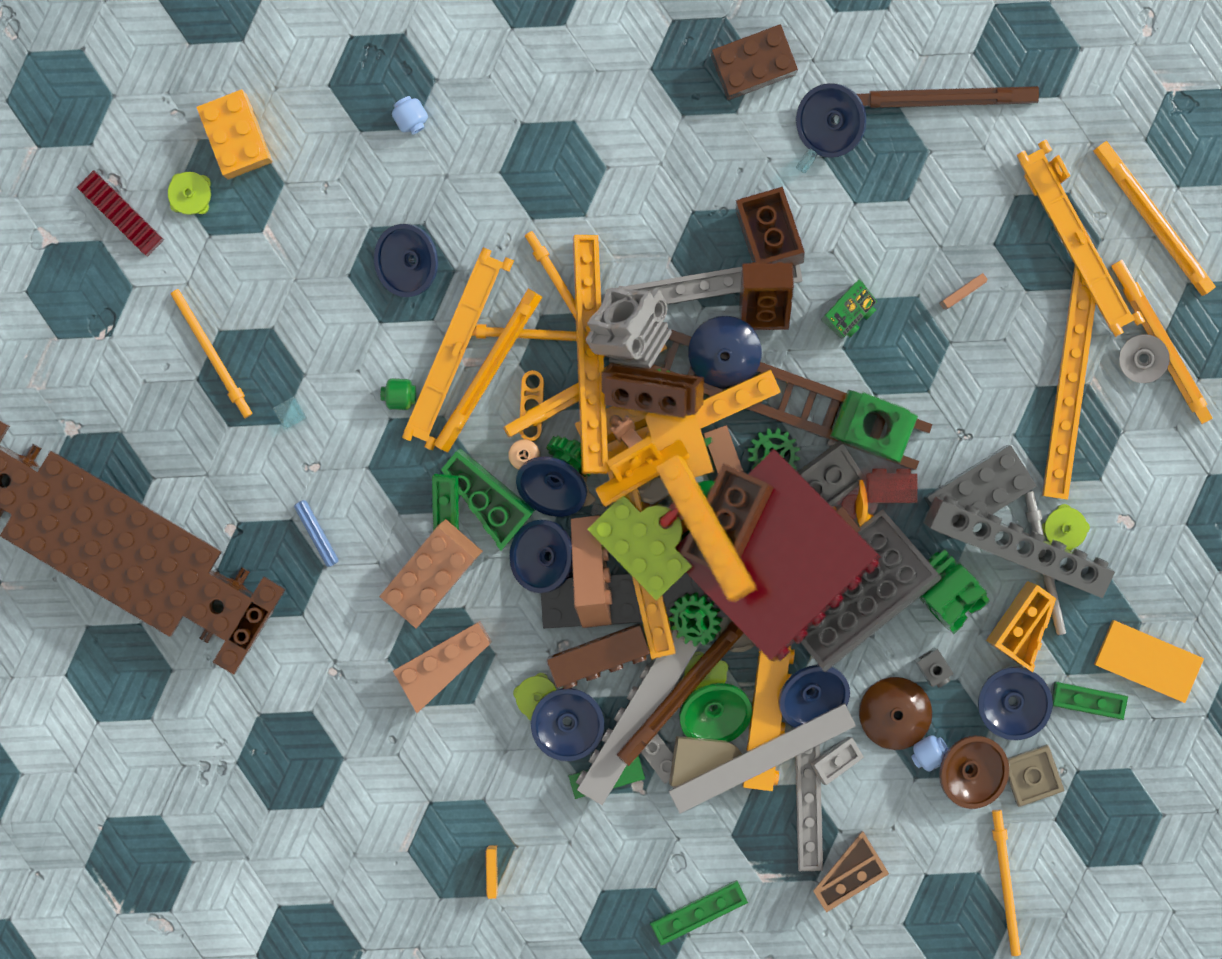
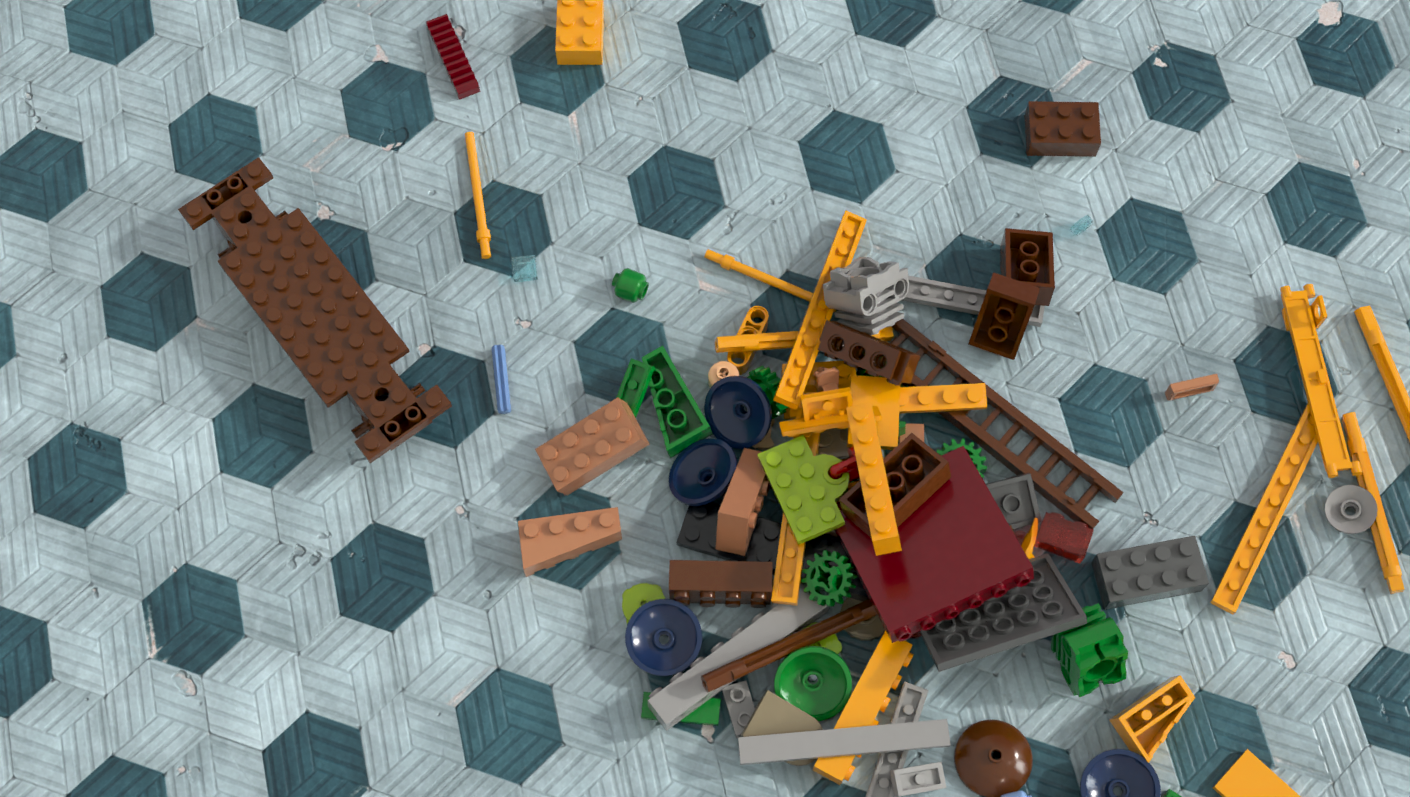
camera: 20 degrees right, 20 degrees down
lime piece [168,172,211,215] -> none
dark blue dish [374,224,438,297] -> none
light blue head [392,96,428,135] -> none
light orange piece [402,247,514,451] -> none
light orange piece [434,288,542,452] -> none
light orange tile [486,845,498,899] -> none
light orange bar [525,231,605,357] -> none
dark blue dish [688,316,762,389] -> none
dark blue dish [778,664,850,727] -> none
dark blue dish [796,83,866,158] -> none
slope [820,280,878,339] -> none
green piece [829,390,918,463] -> none
reddish brown piece [857,86,1039,108] -> none
dark grey brick [914,647,953,688] -> none
dark grey brick [923,495,1115,598] -> none
light grey bar [1024,491,1066,635] -> none
lime piece [1041,504,1090,551] -> none

